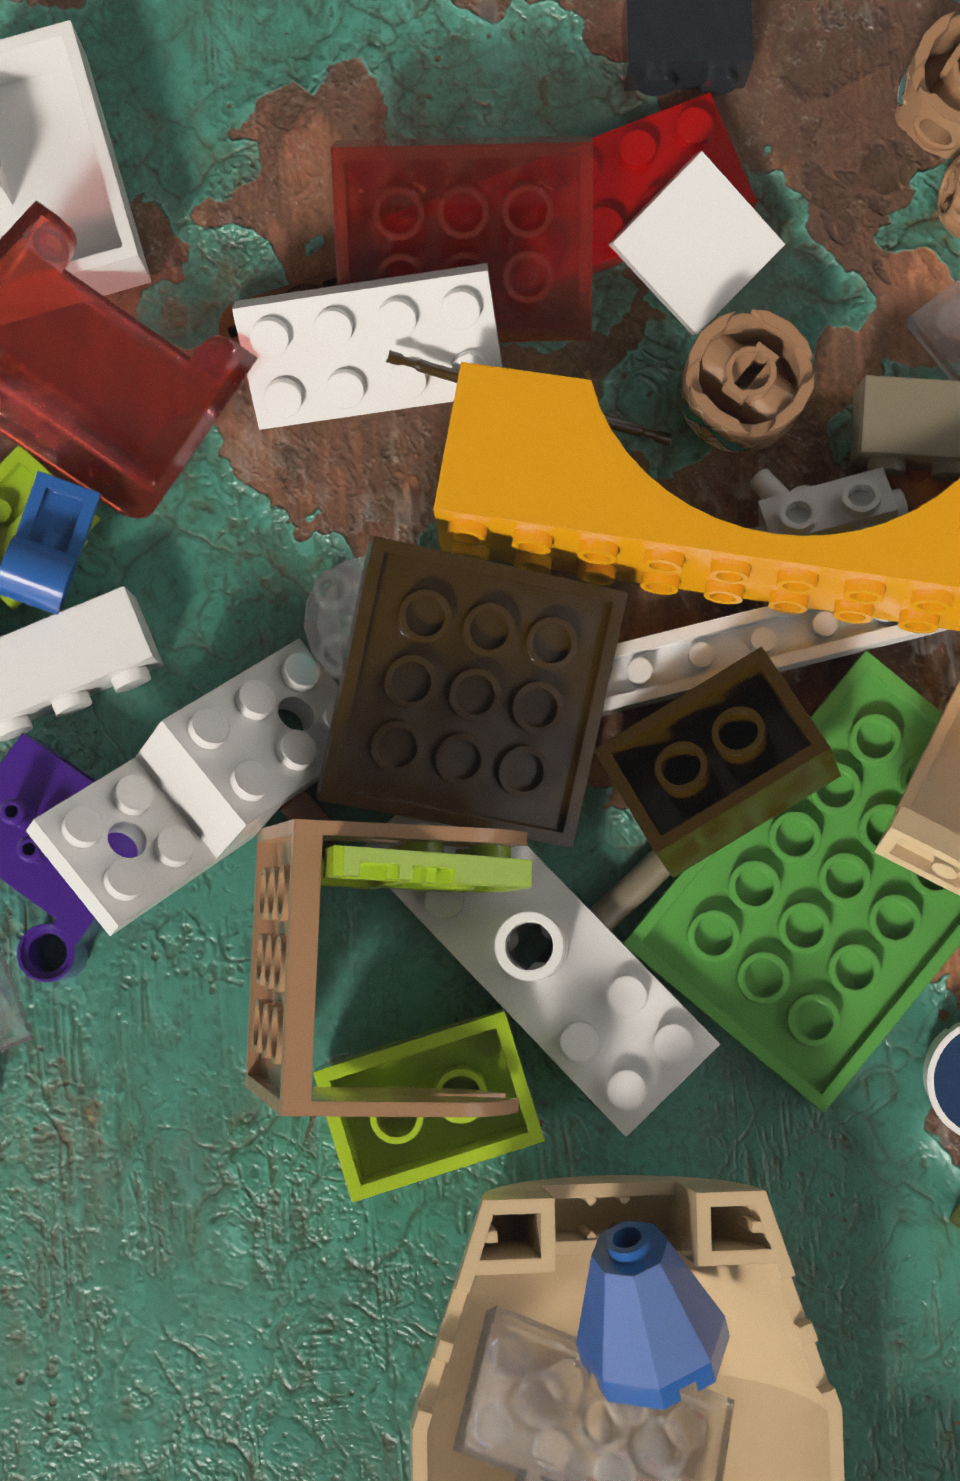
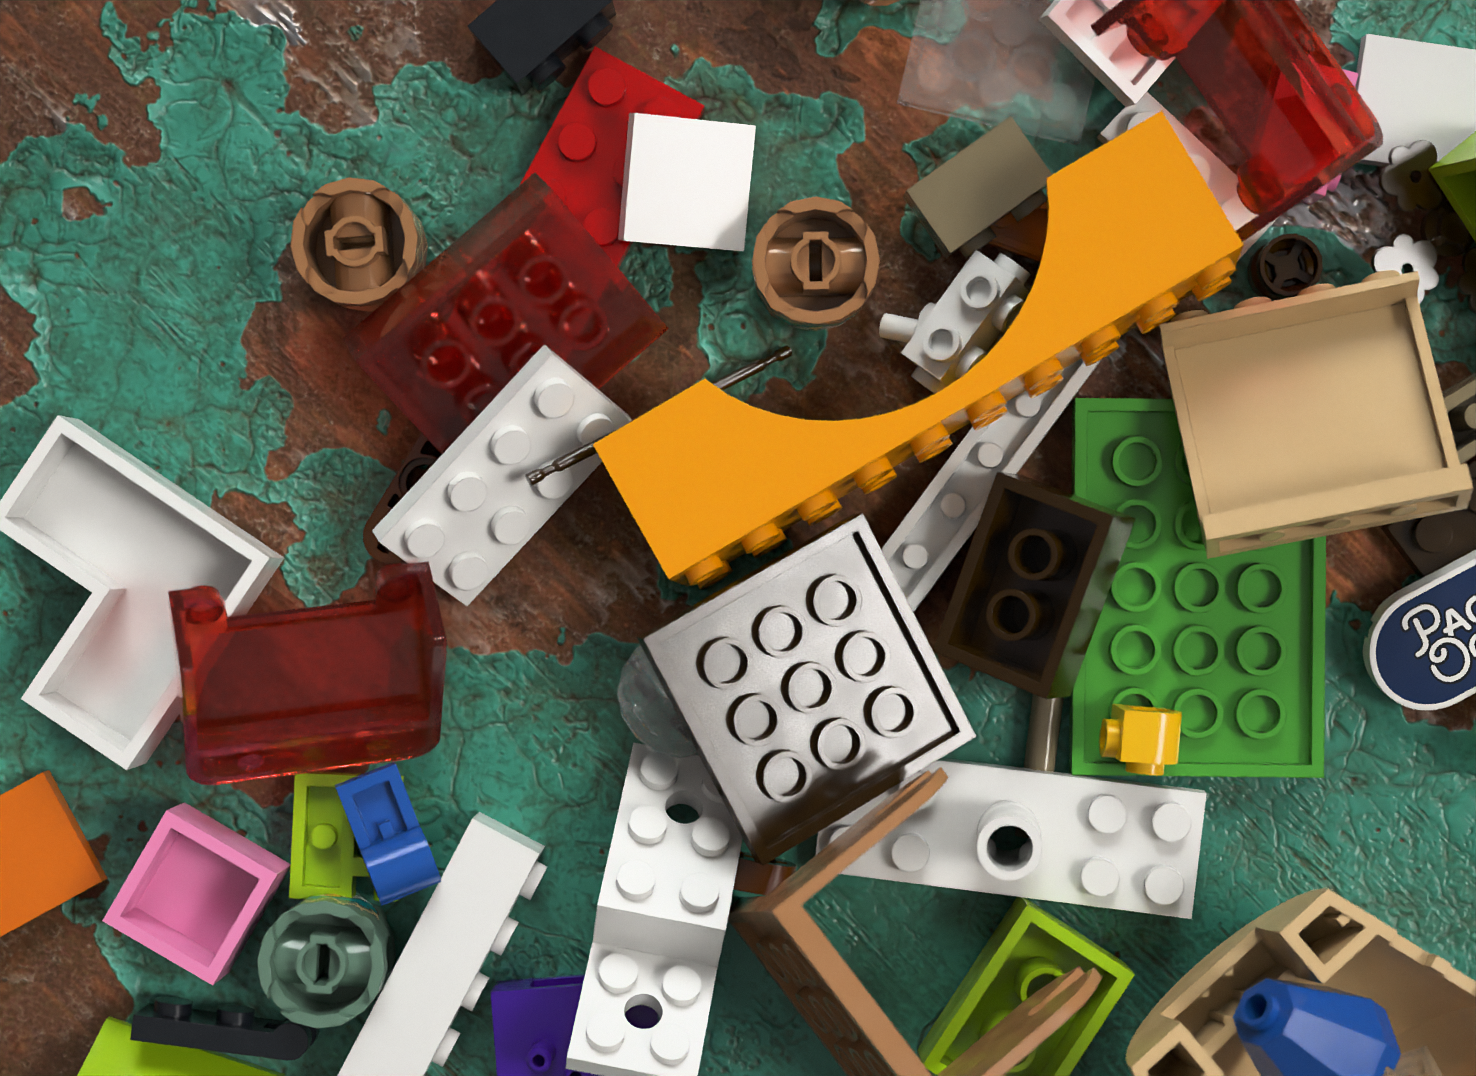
camera: 35 degrees left, 5 degrees up
lime wing [320,841,532,893] -> none
none -> medium nougat brick [290,177,428,312]
none -> yellow plate [1099,704,1182,776]

